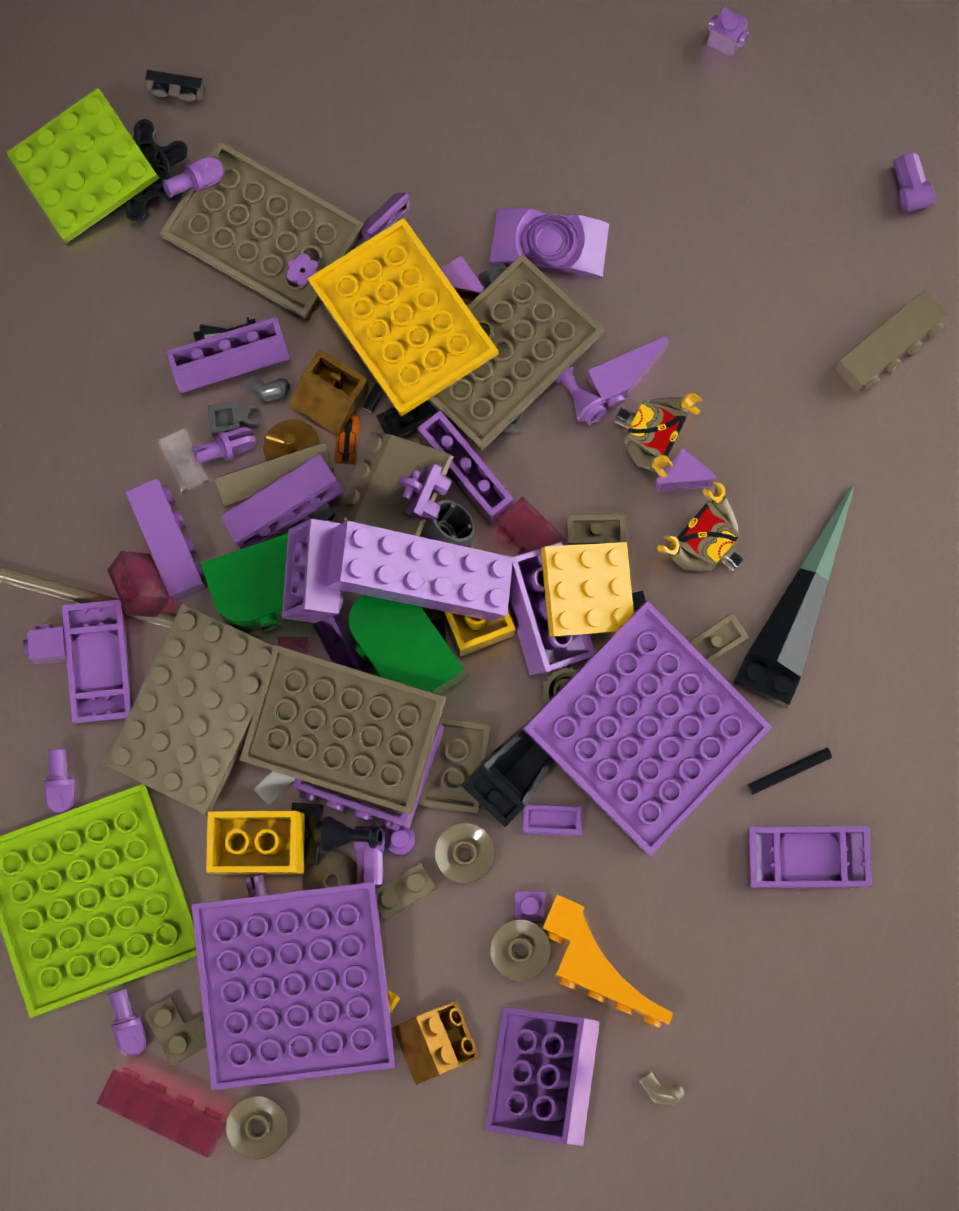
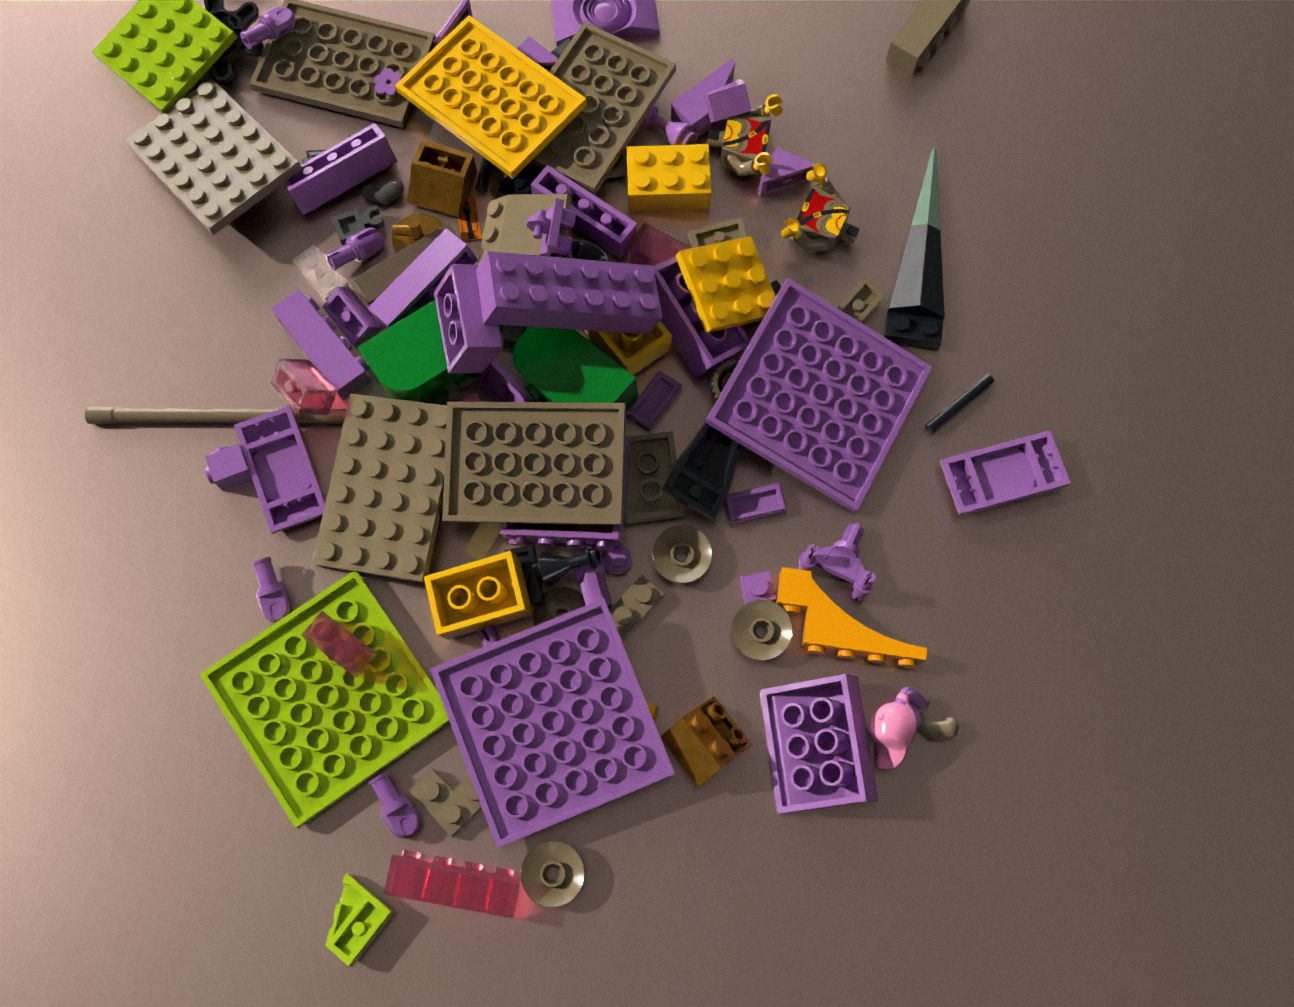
camera: 15 degrees left, 5 degrees down
none -> plate [124,78,303,236]
none -> clear pink brick [302,611,376,678]
none -> medium lavender slope [322,287,382,347]
none -> lime wing [325,873,394,967]
none -> yellow brick [626,144,711,212]
none -> medium lavender tile [626,370,682,432]
none -> medium lavender slope [704,79,752,122]
none -> medium lavender axle [797,523,876,602]
none -> bright pink hair [869,687,930,769]

